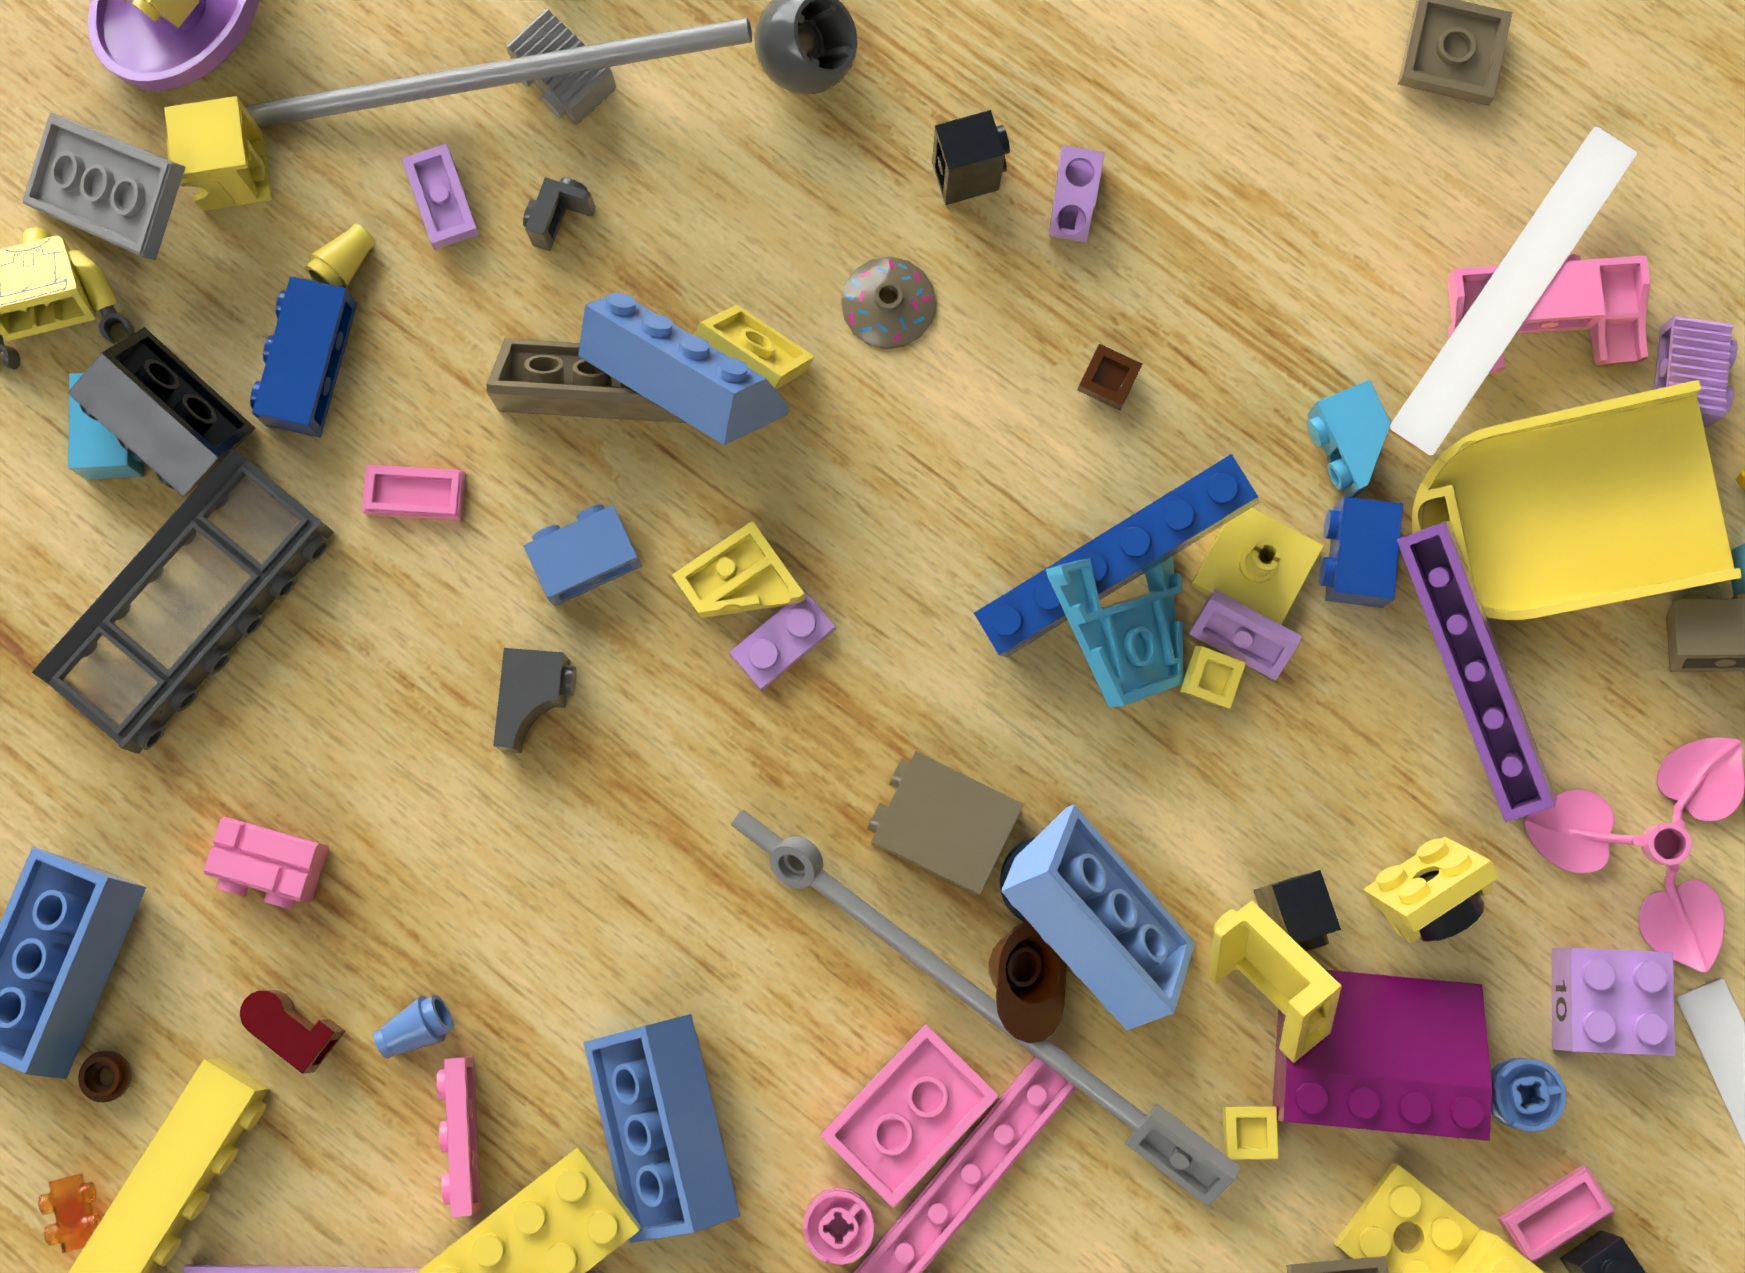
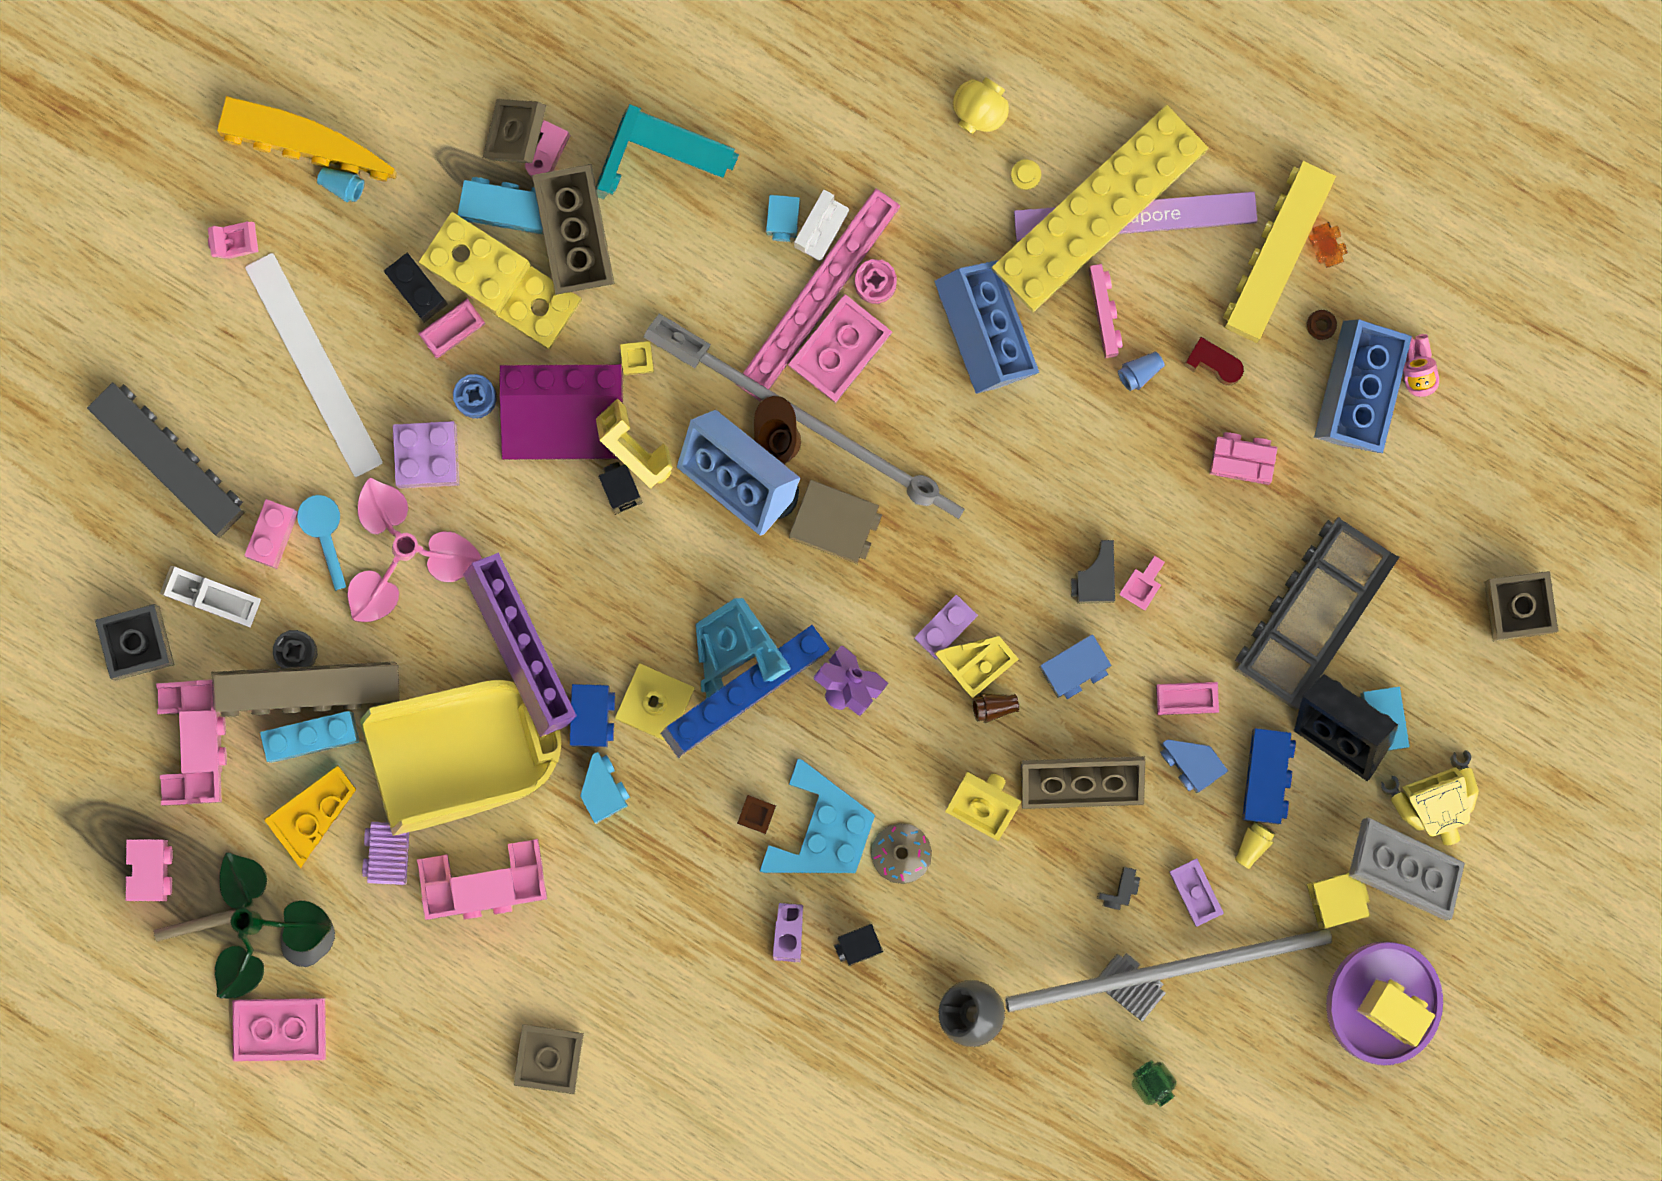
camera: 175 degrees right, 5 degrees up
medium blue slope [578,292,789,445] -> none
light yellow plate [1180,646,1246,709] -> none
lavender plate [1189,589,1302,681] -> none
light yellow piece [1363,836,1500,944] -> none
white sticker [1390,127,1637,455] -> none
none -> medium azure wing [760,759,875,873]
none -> medium lavender plant [813,646,888,716]
none -> reddish brown cone [973,693,1019,723]
none -> bright pink plate [1119,556,1165,611]
none -> medium blue slope [1160,739,1228,793]

